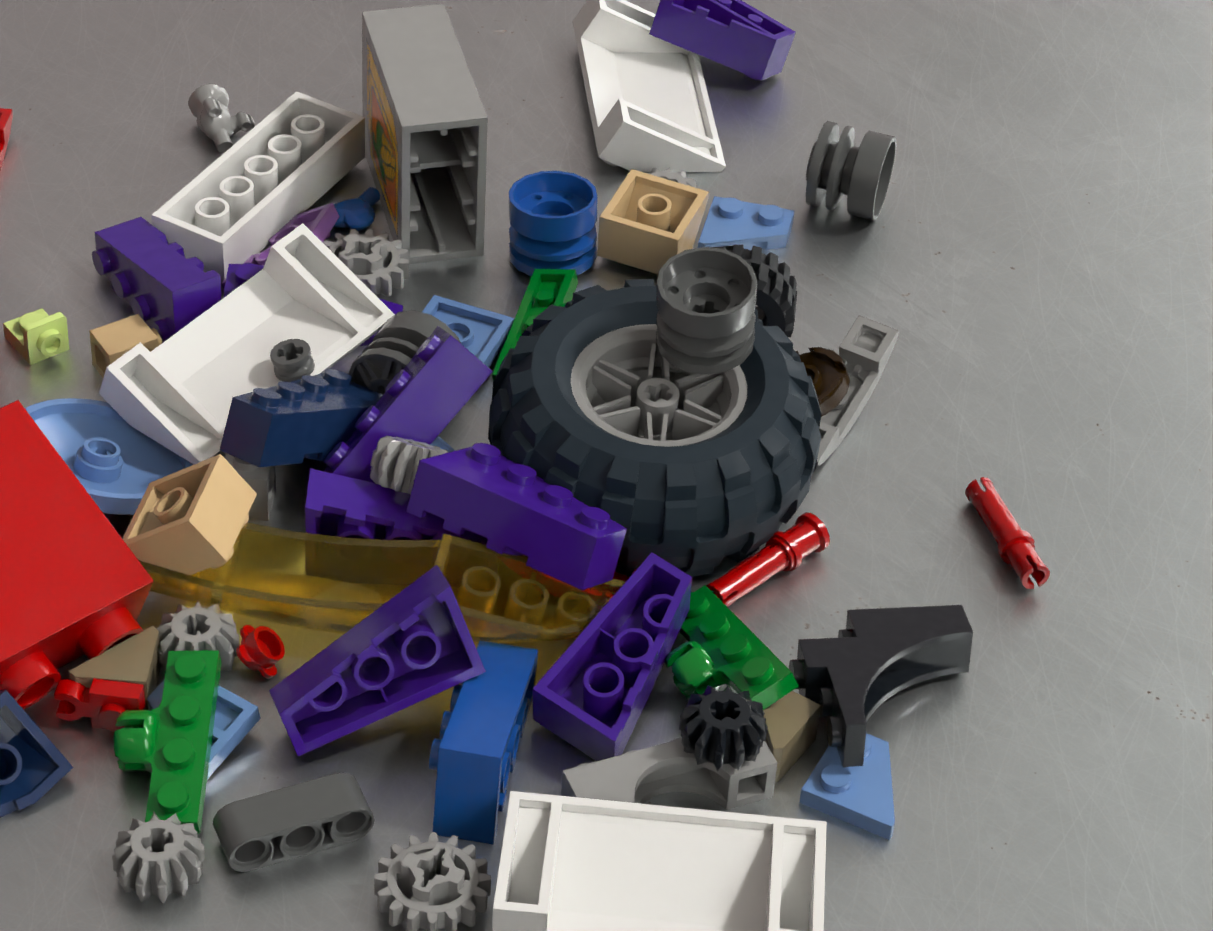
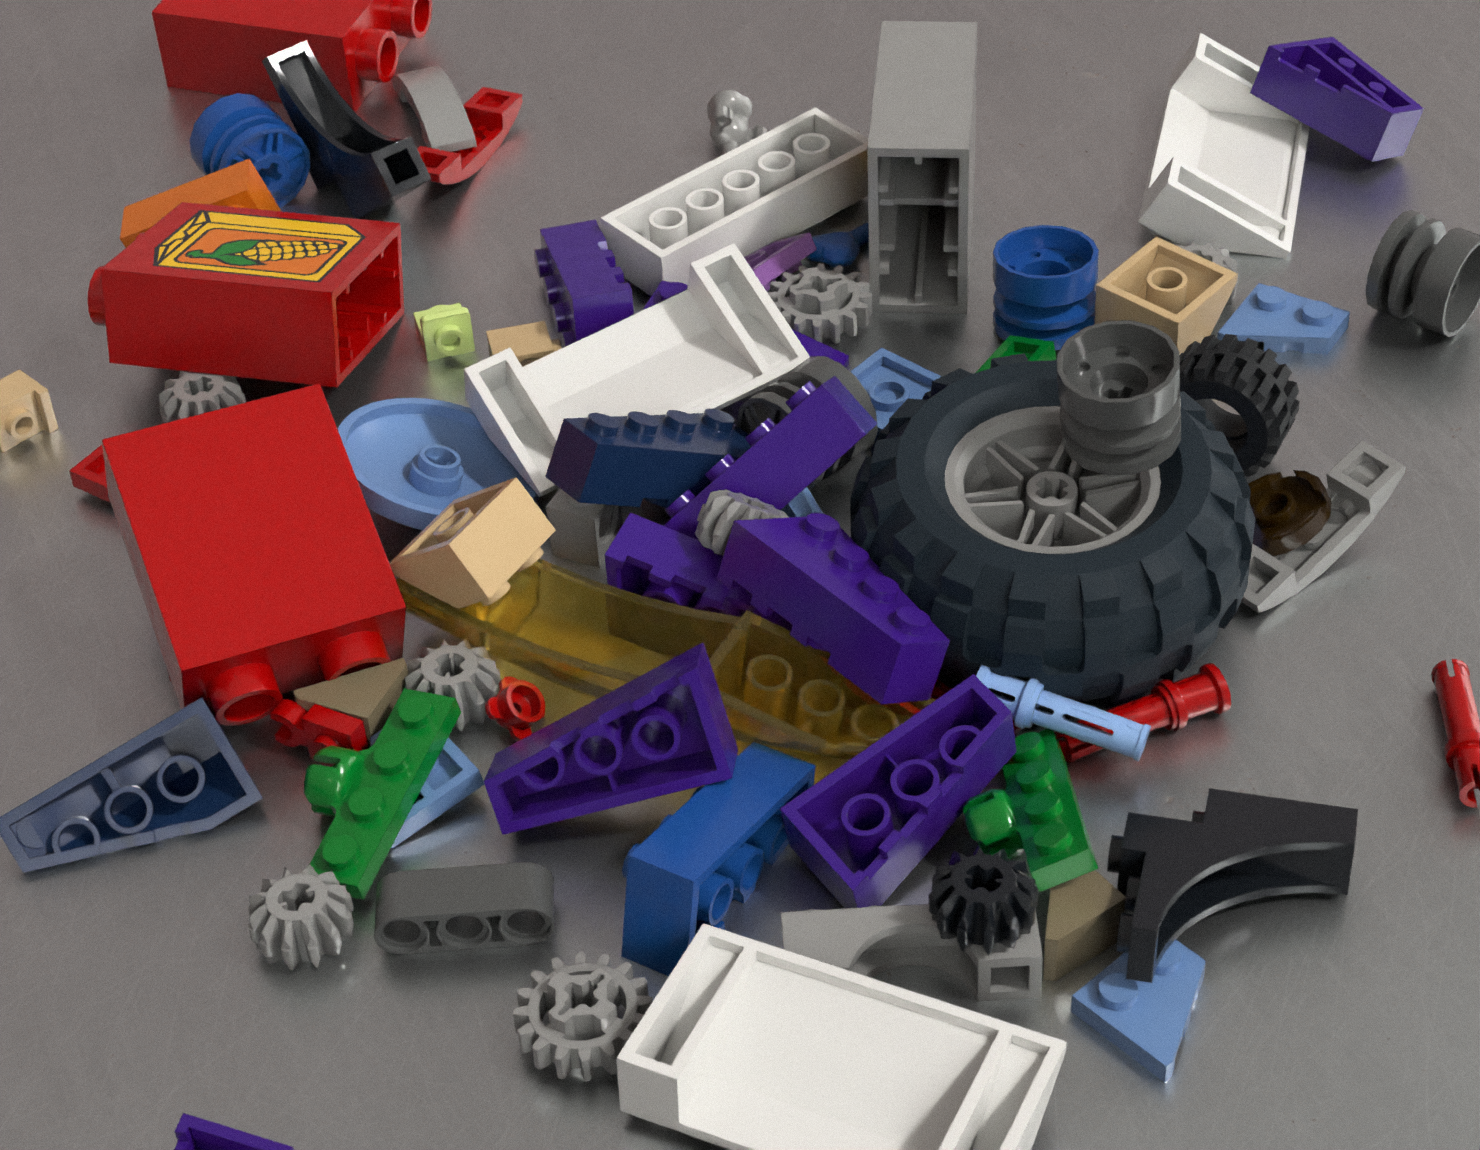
camera: 25 degrees right, 0 degrees up
dark grey bush [270,339,315,382] -> none
none -> light blue pin [976,664,1151,761]

